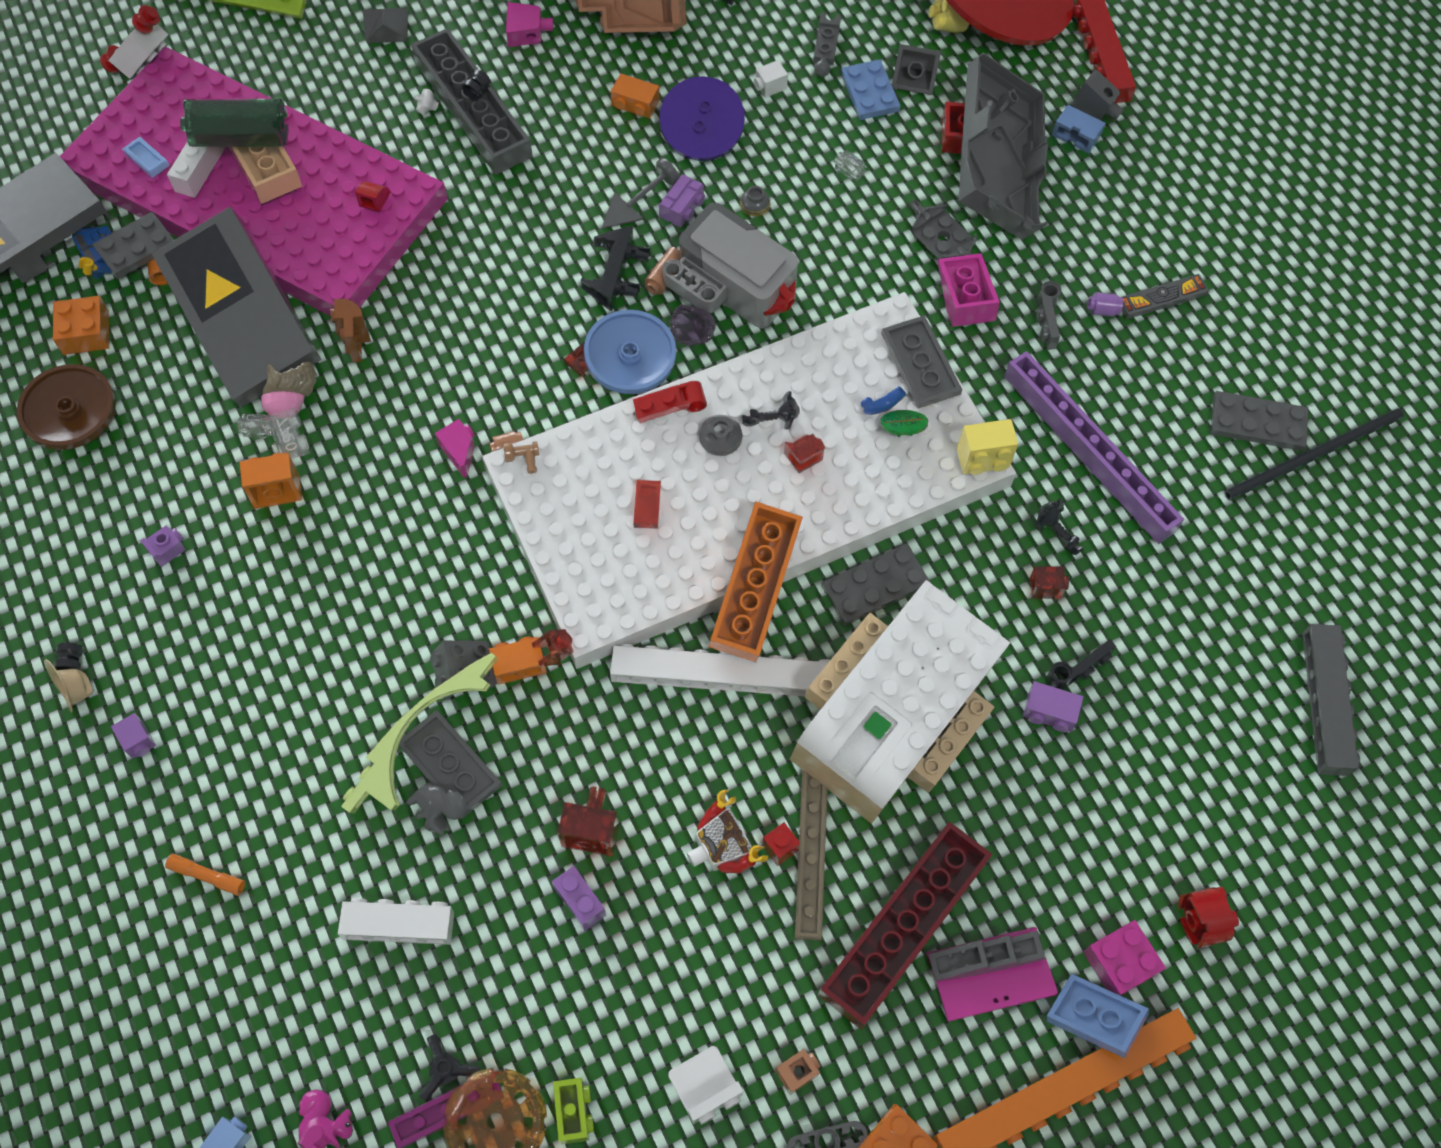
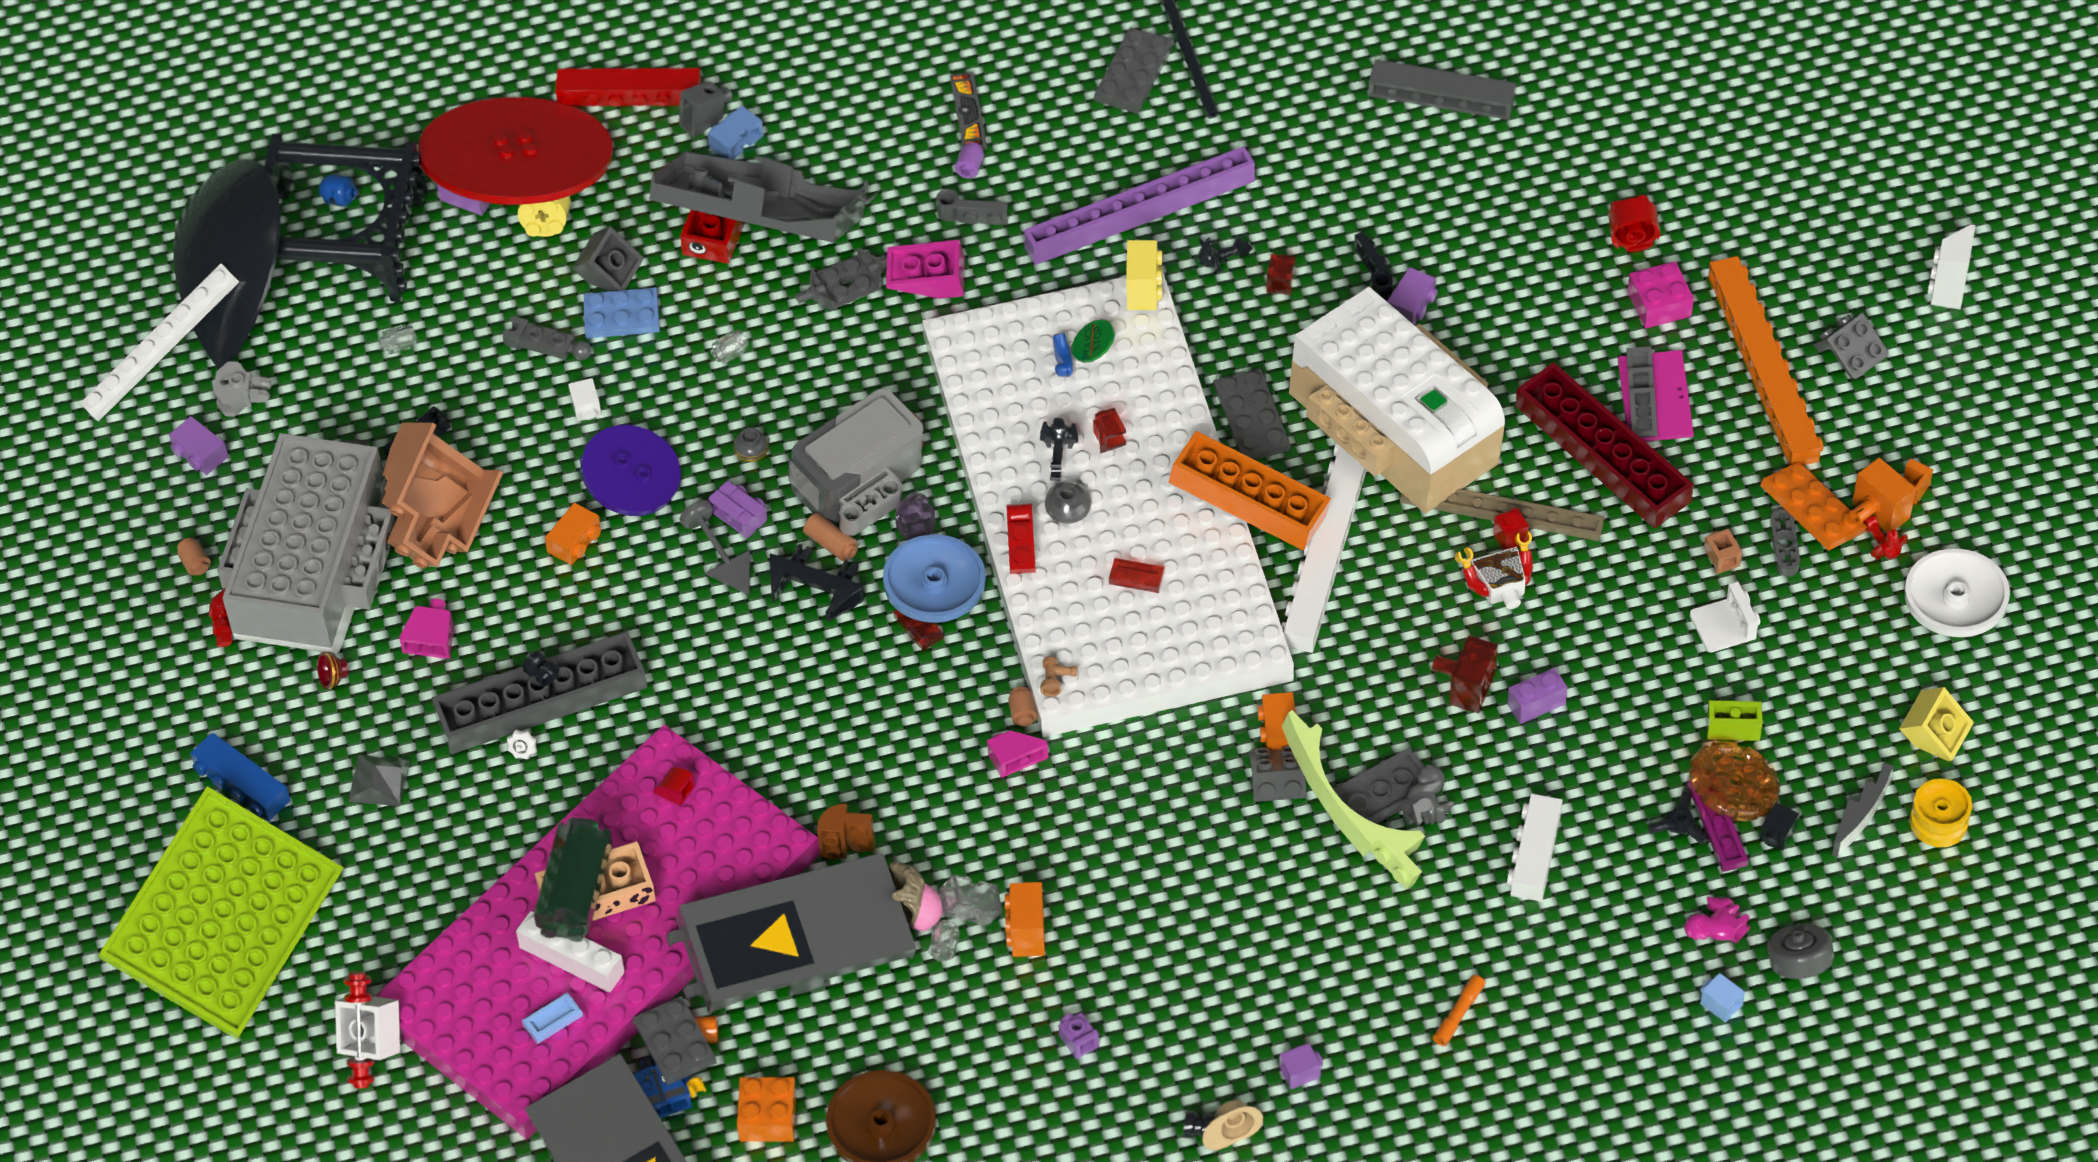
camera: 75 degrees left, 10 degrees down
clear red window [532,629,574,666] -> none
dark grey plate [881,315,962,409] -> none
medium blue plate [1047,974,1149,1058] -> none

